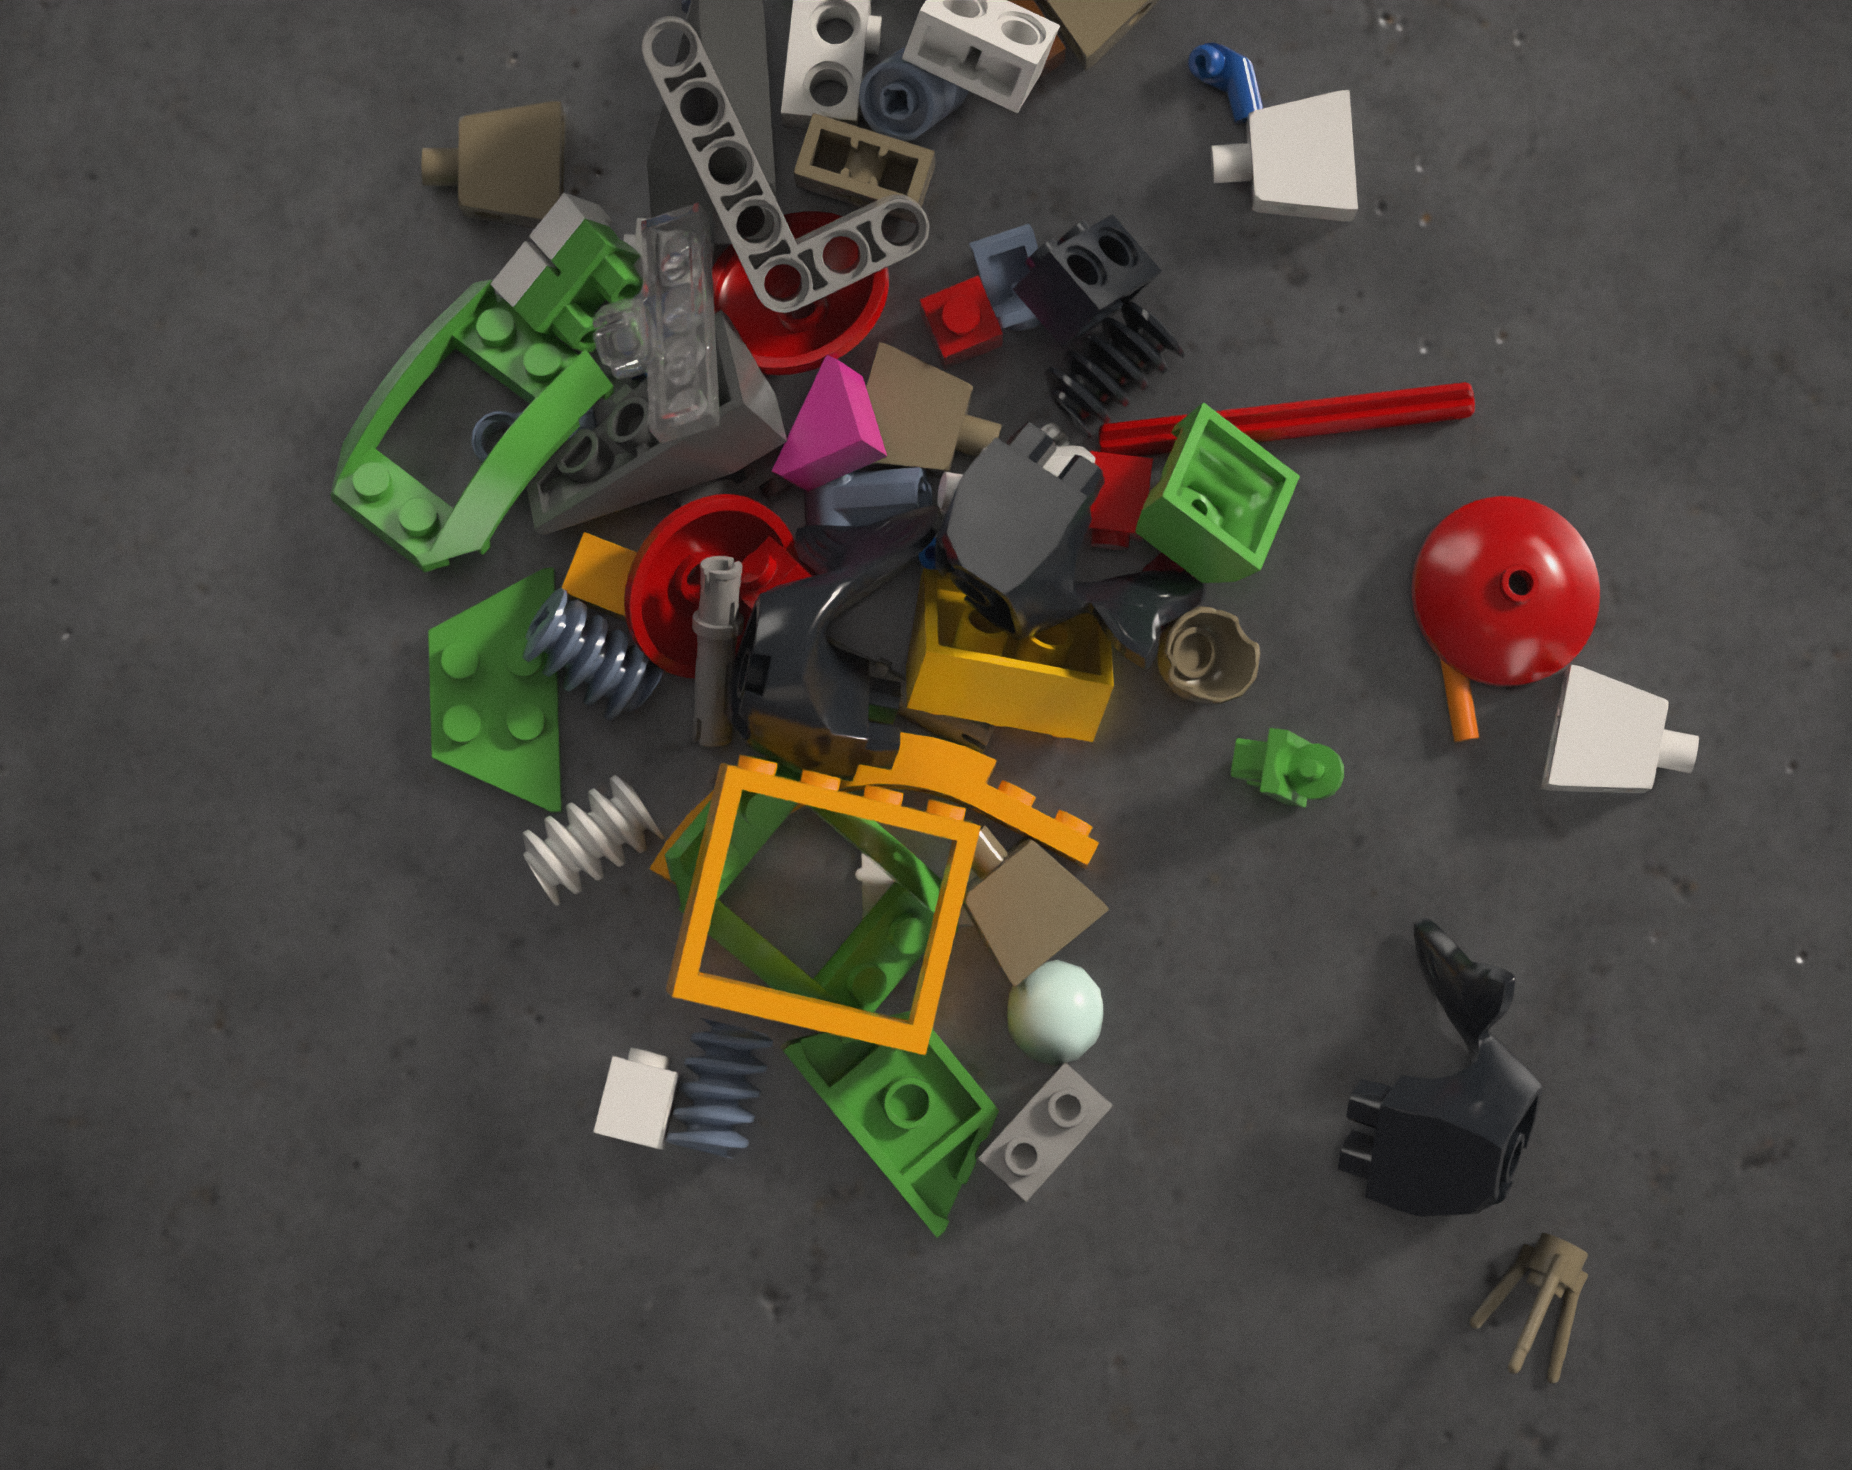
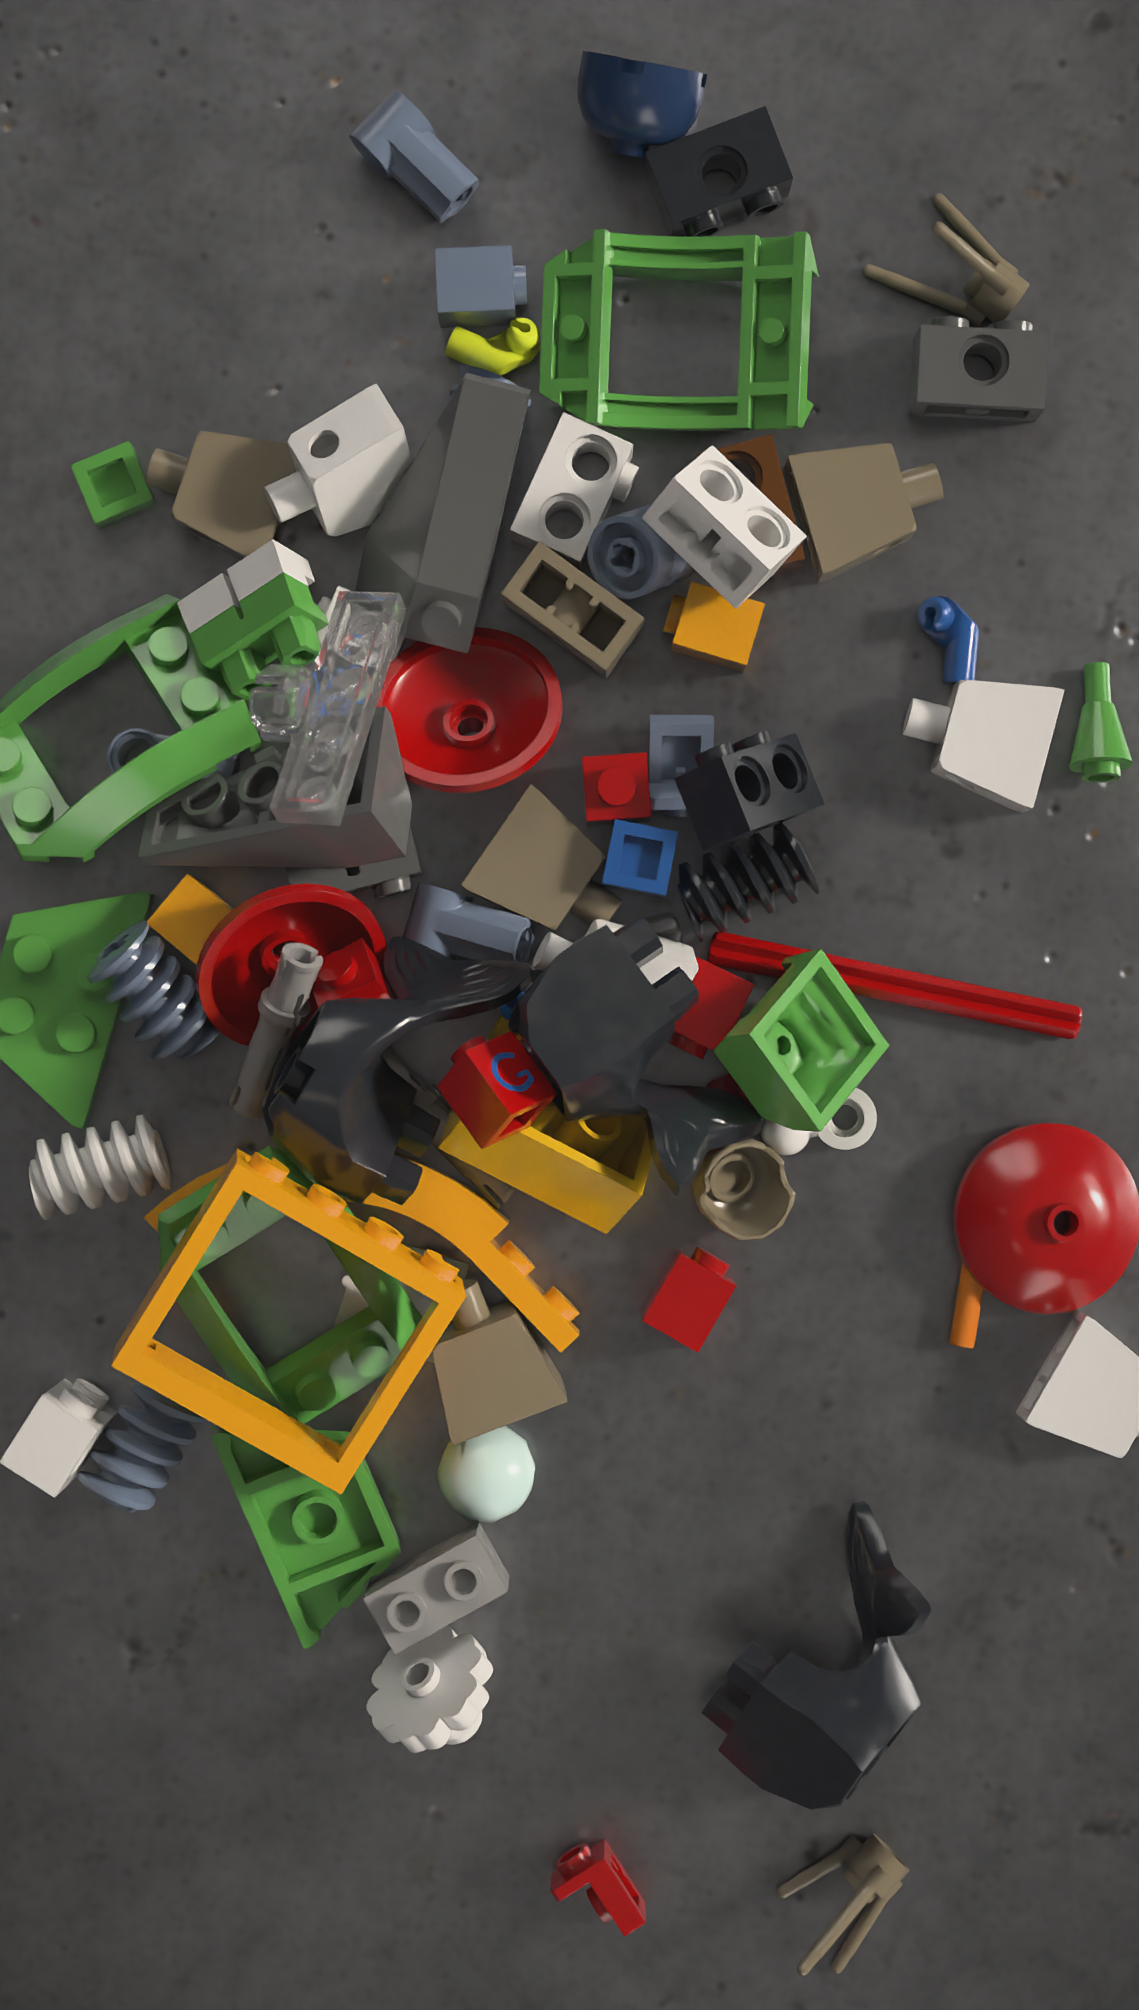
camera: 20 degrees right, 5 degrees up
light grey beam [641,16,930,313] -> none
dark pink slope [772,355,887,491] -> none
bright green hips [1231,728,1344,808] -> none
none -> bright green tile [70,441,157,528]
none -> white torso [264,383,412,537]
none -> white plant [366,1625,493,1753]
none -> red brick [437,1031,557,1150]
none -> red bracket [550,1839,646,1937]
none -> blue brick [601,819,678,899]
none -> red brick [641,1246,736,1353]
none -> light orange brick [663,581,765,673]
none -> white plate [760,1088,877,1155]
none -> bright green cone [1069,662,1133,783]

